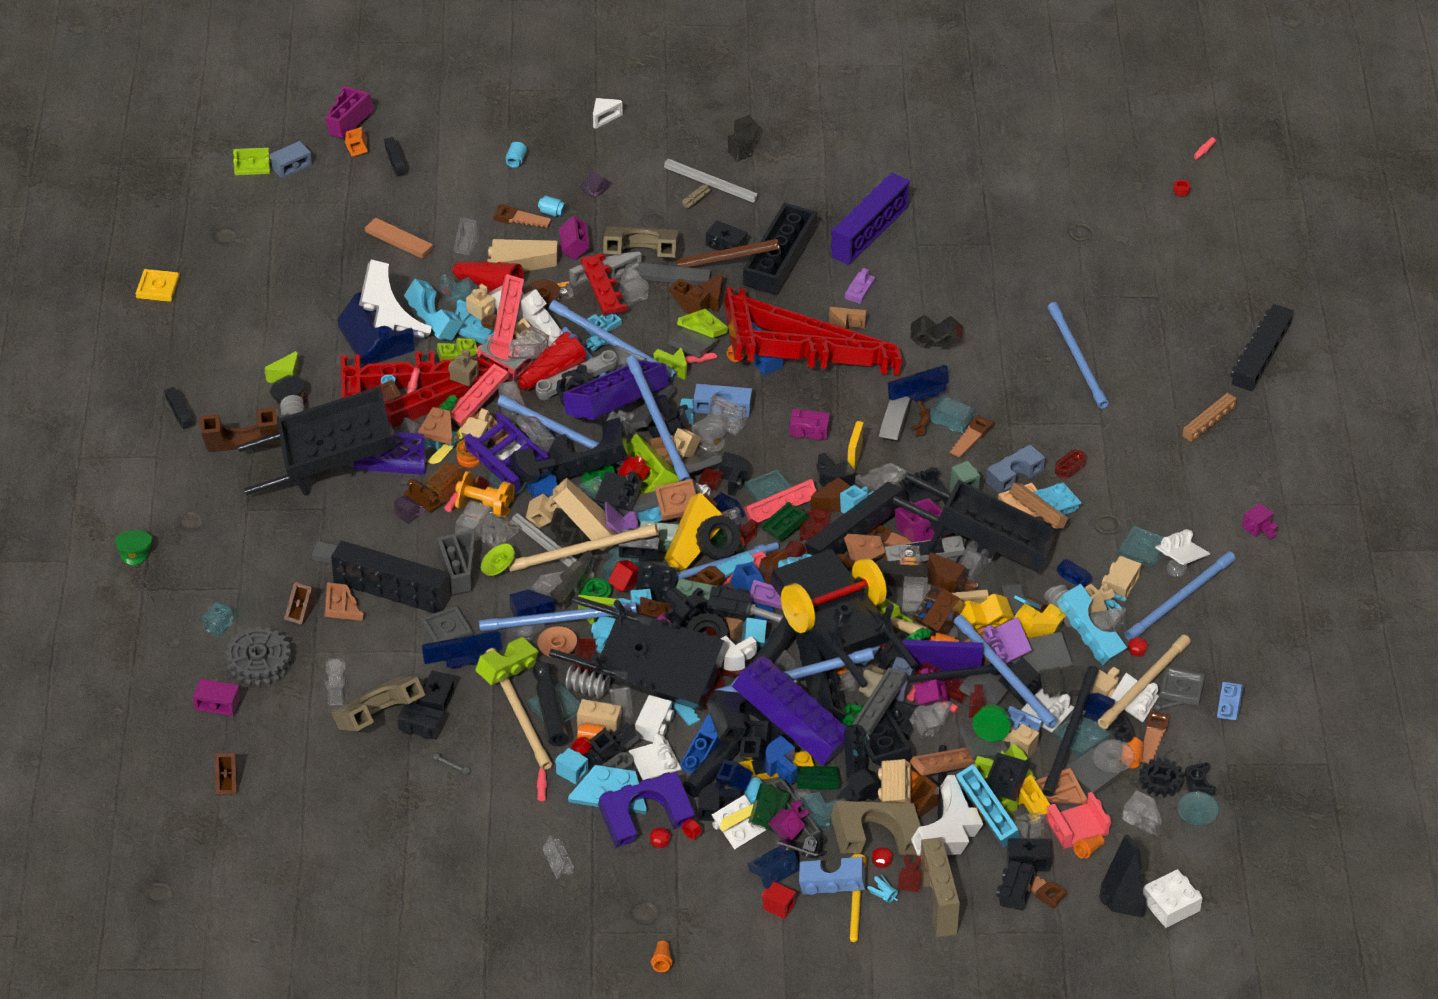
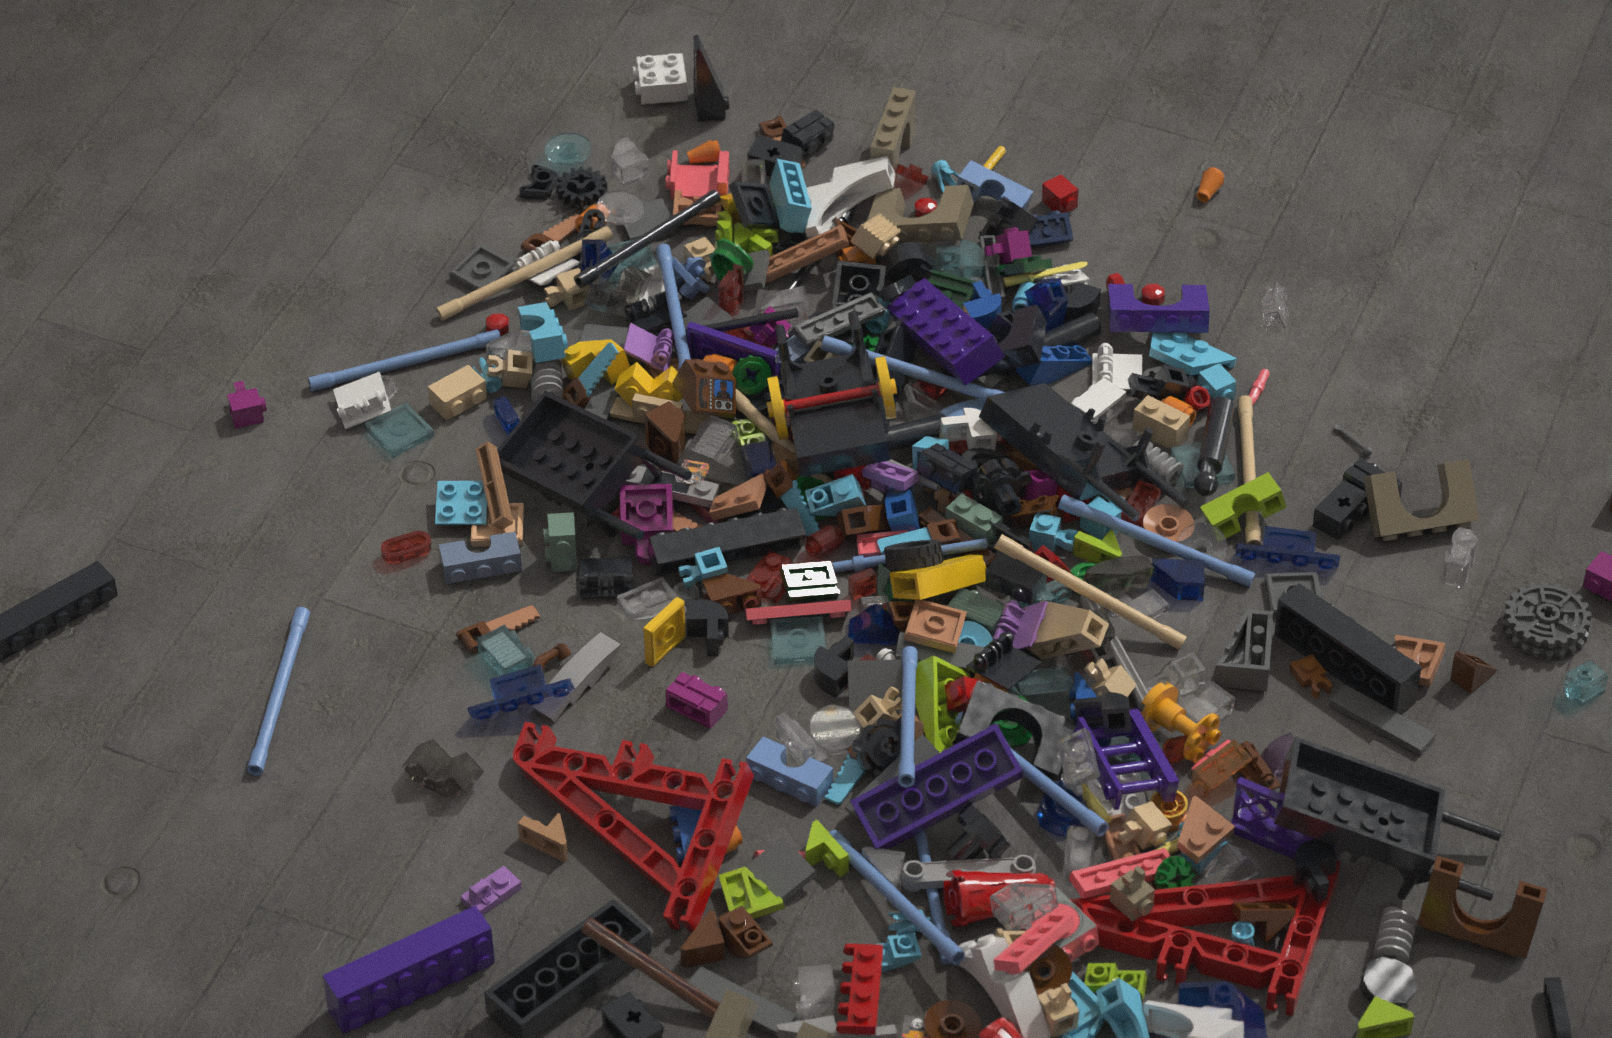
camera: 155 degrees left, 0 degrees up
coral piece [407,367,420,394] -> none
lime dish [481,544,515,576] -> none
medium nougat piece [1182,393,1236,442] -> none
medium blue hips [1217,682,1243,721] -> none

